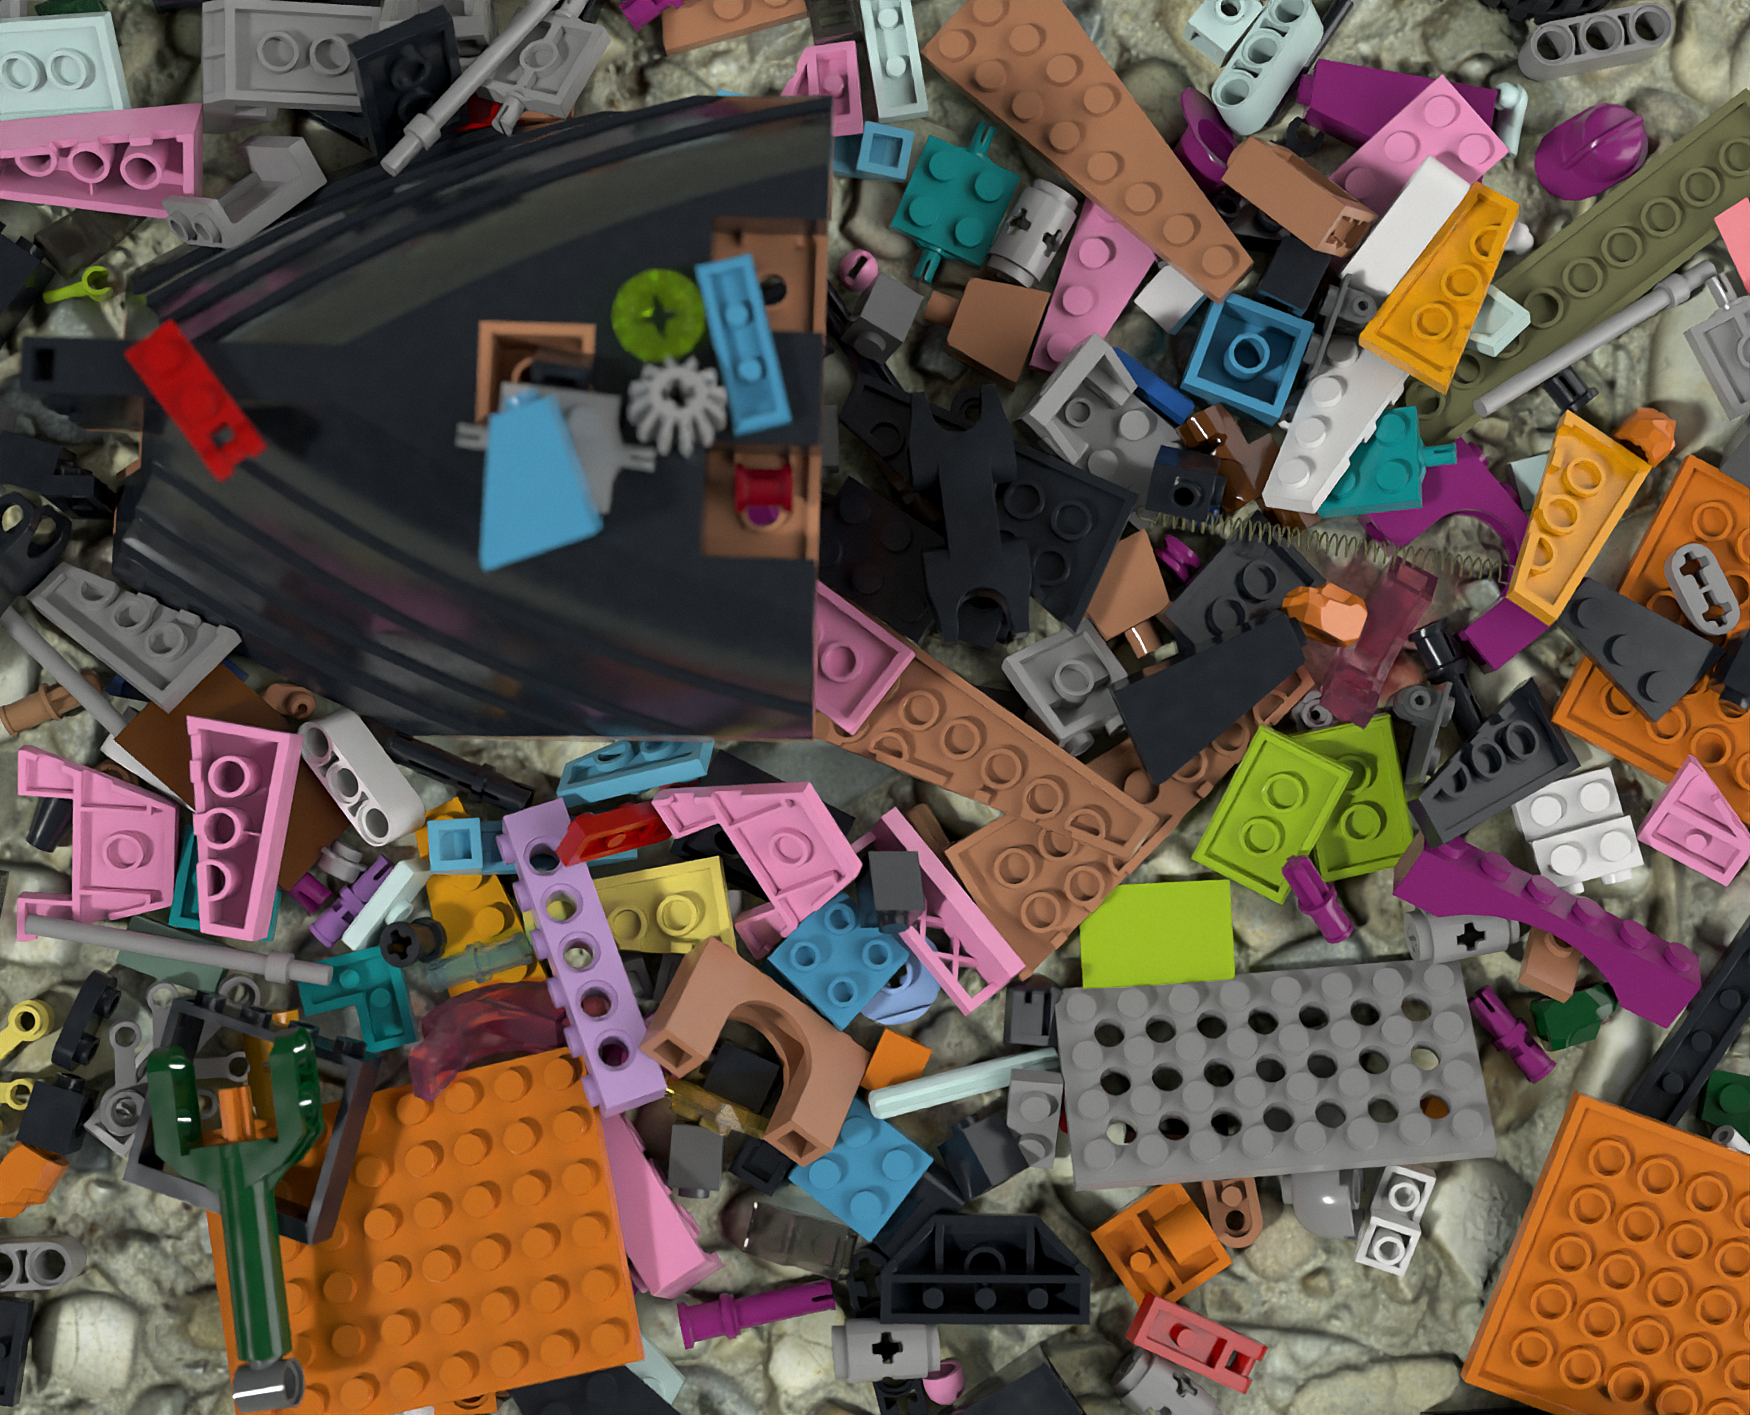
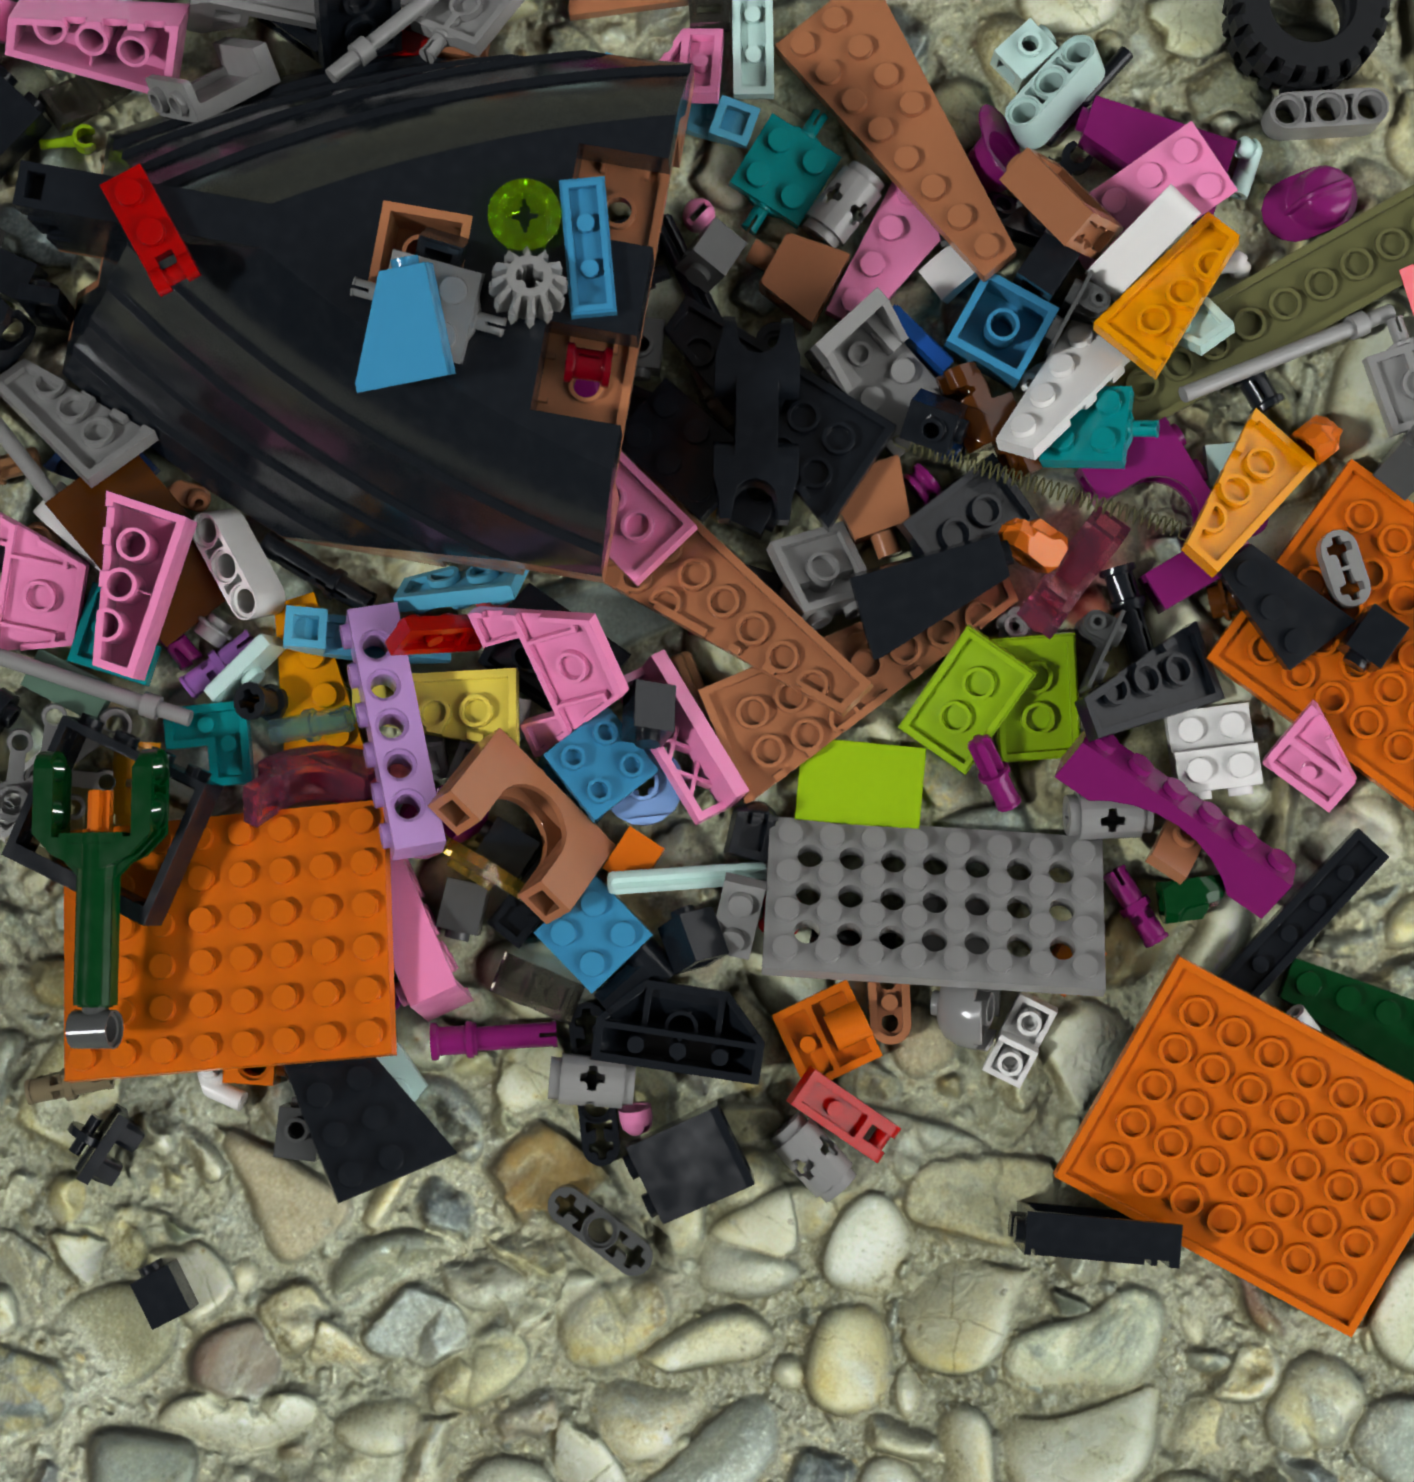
camera: 15 degrees right, 0 degrees up
none -> reddish brown plate [1207,579,1238,621]

